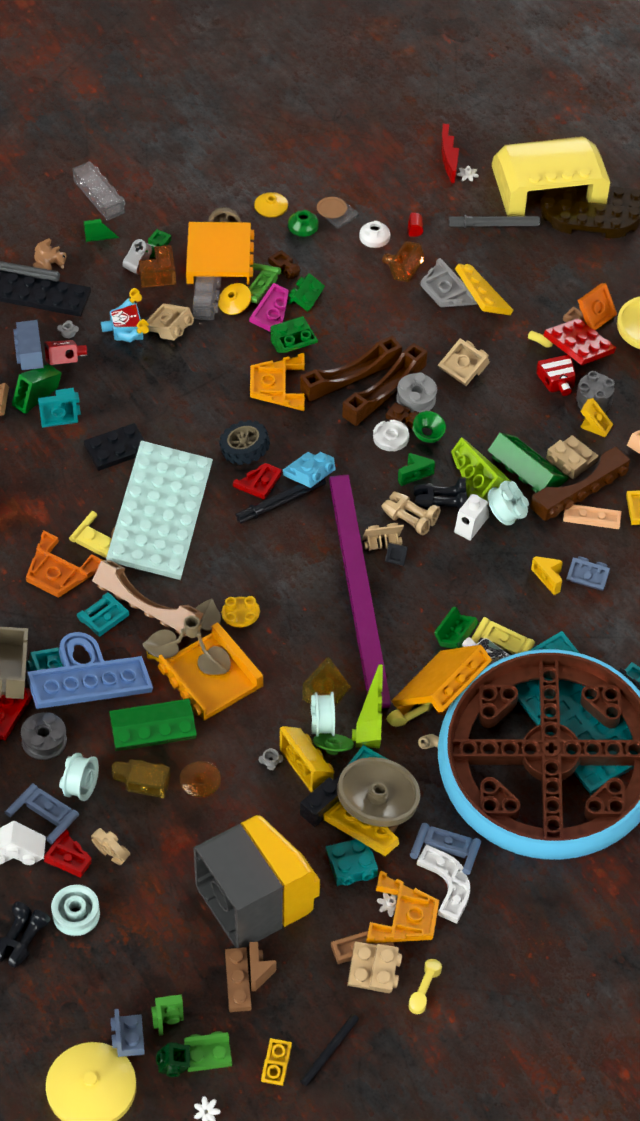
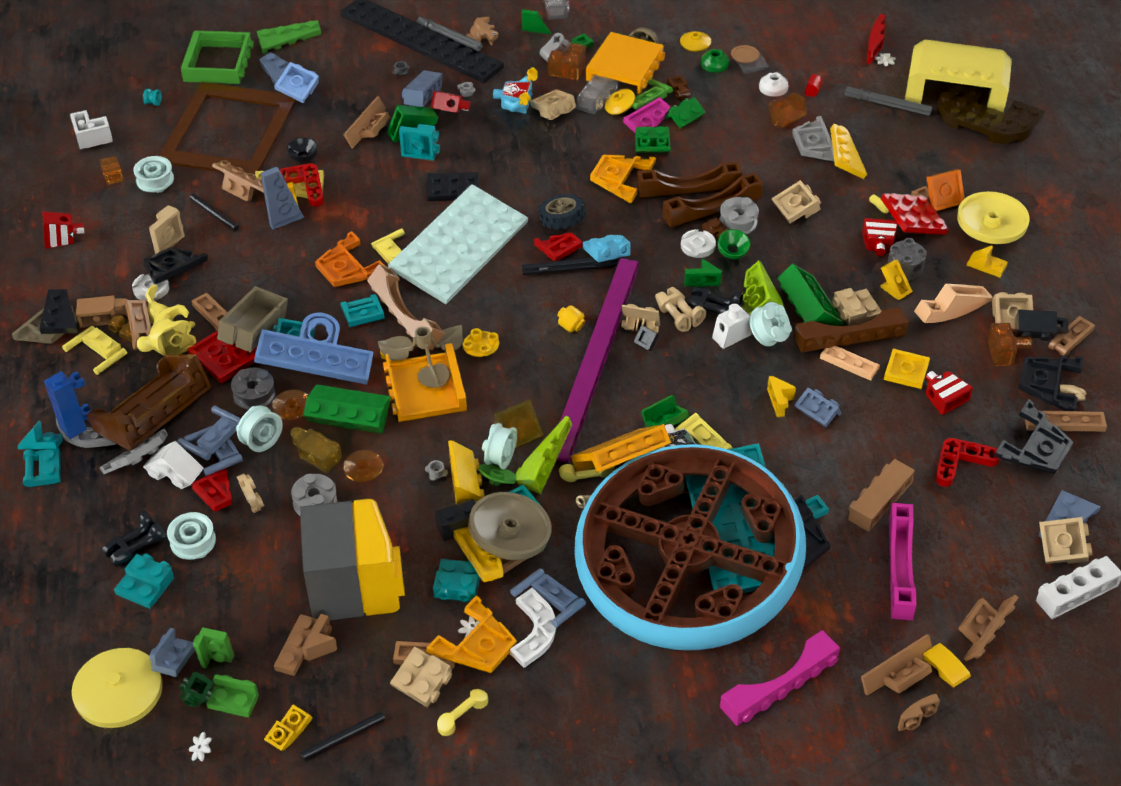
camera: 25 degrees right, 5 degrees down
none -> teal plate [114,554,174,609]
none -> sand blue plate [177,406,241,460]
none -> clear orange dish [272,390,308,420]
none -> light grey wheel [291,474,337,516]
none -> yellow head [557,305,586,333]

